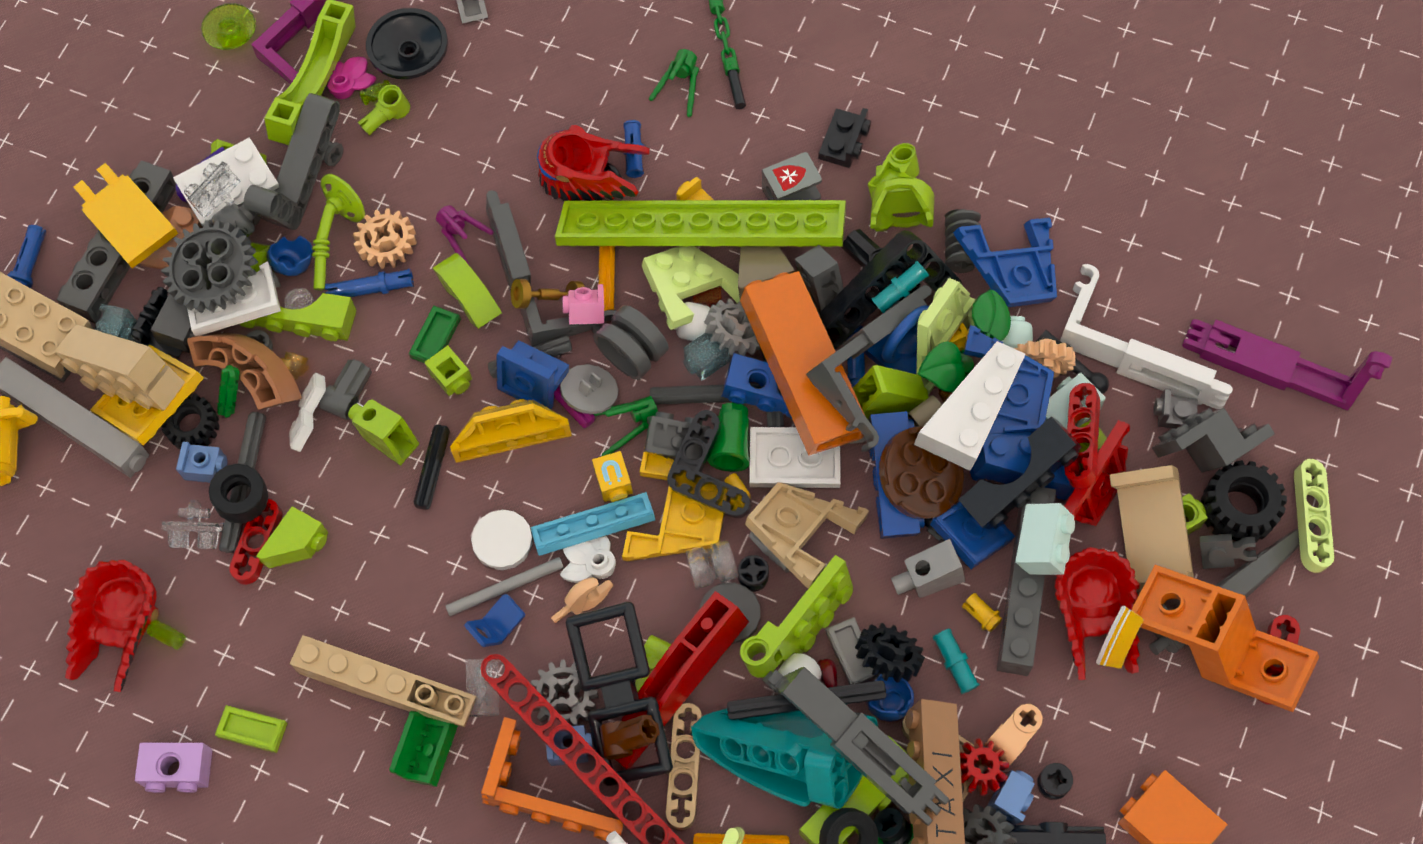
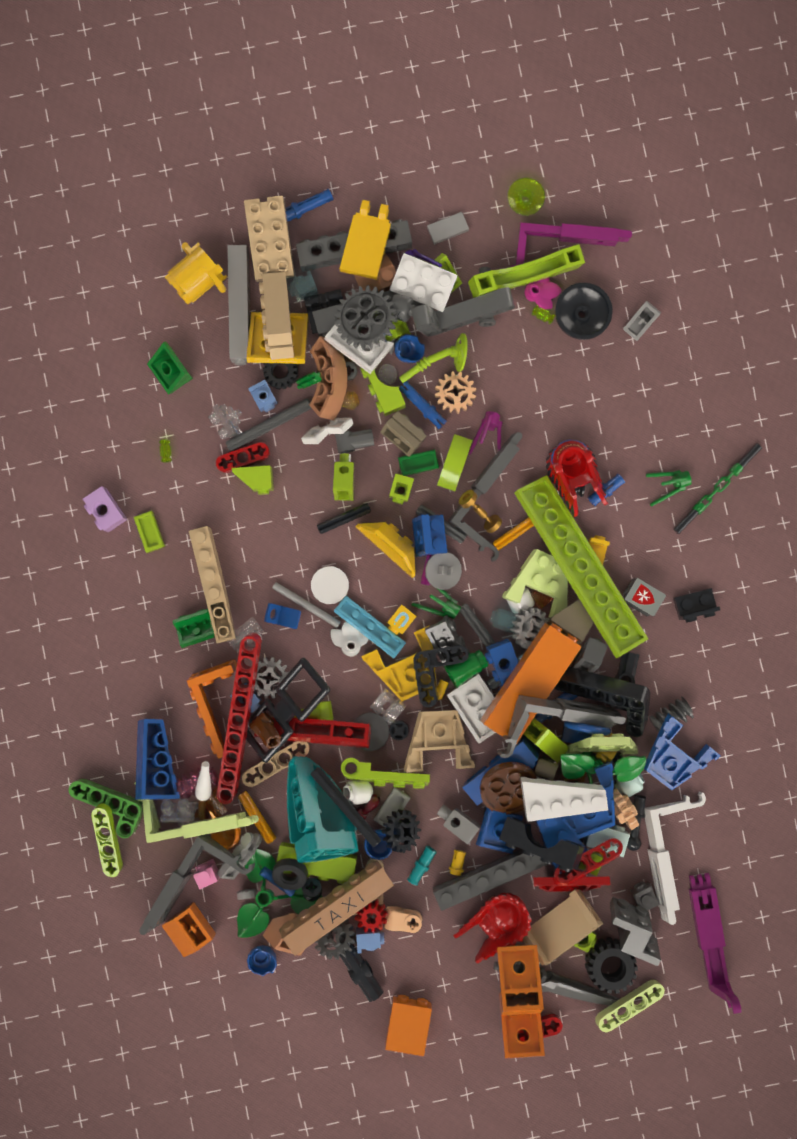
camera: 50 degrees right, 20 degrees up
red piece [65,560,159,692] -> none
clear hips [184,161,241,218] -> none
black tyre [208,464,269,524] -> none
lime pin [357,85,410,136] -> none
light nougat hand [551,577,613,623] -> none
bright pink brick [563,284,604,324] -> none
dark grey wheel [593,305,669,380] -> none
dark grey hinge [762,667,950,826] -> none
lime piece [868,143,935,232] -> none
teal pin [872,261,929,313] -> none
light aqua brick [1015,503,1075,575] -> none
black wheel [1037,763,1073,800] -> none
yellow sticker [1096,606,1144,668] -> none
dark grey plate [1199,534,1257,569] -> none
none -> green slope [147,342,193,395]
none -> dark tan brick [380,411,427,457]
none -> light grey tile [427,212,469,245]

